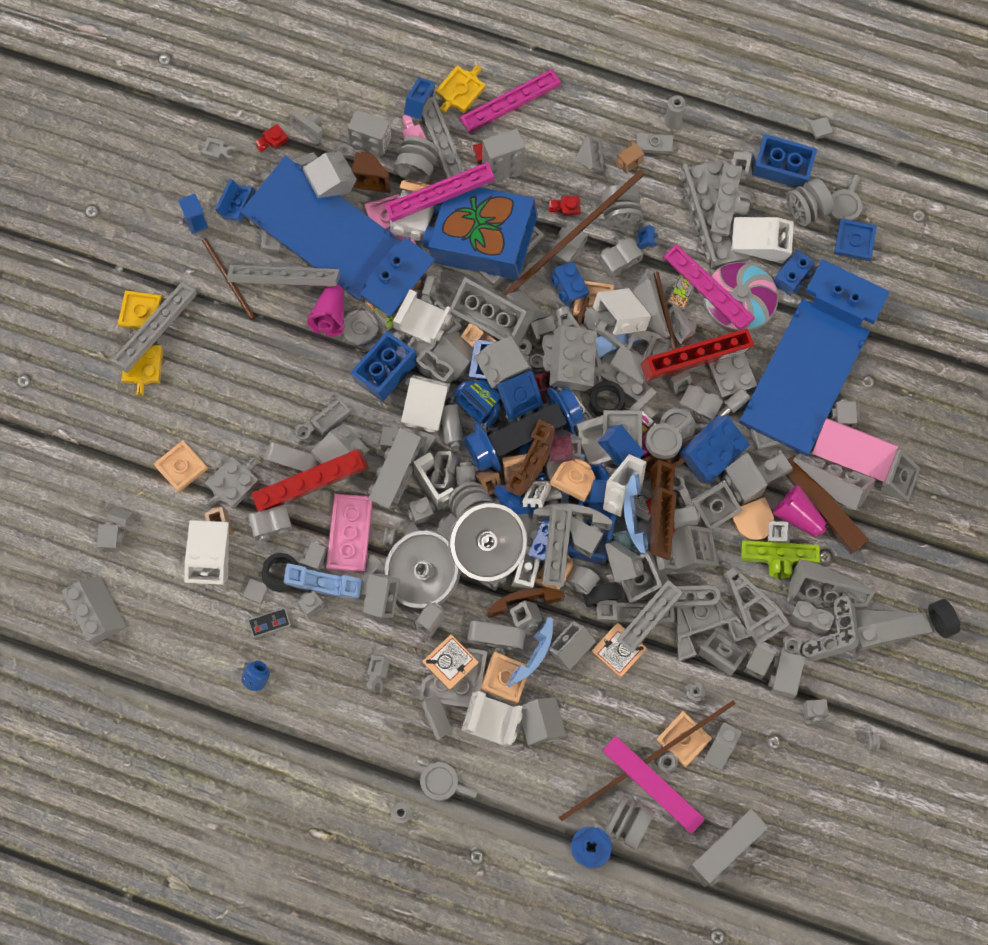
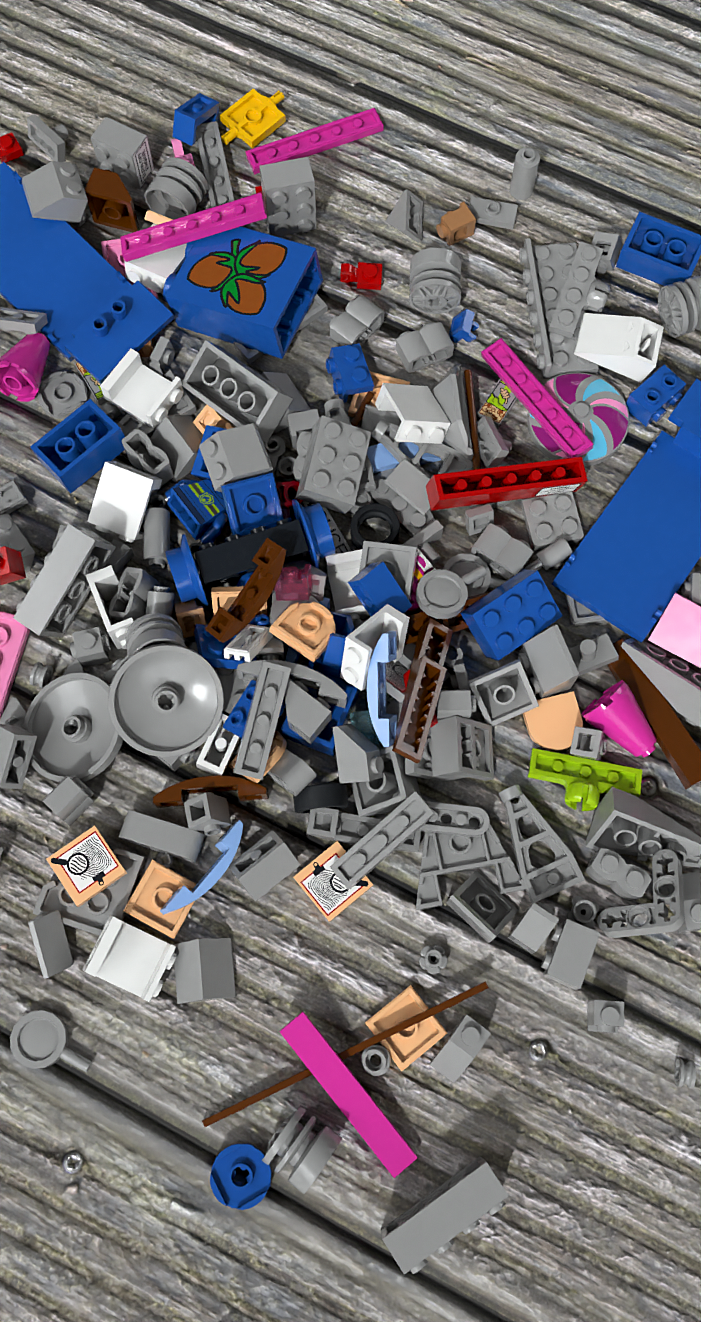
camera: 10 degrees right, 0 degrees up
reddish brown piece [502,170,645,296] -> none

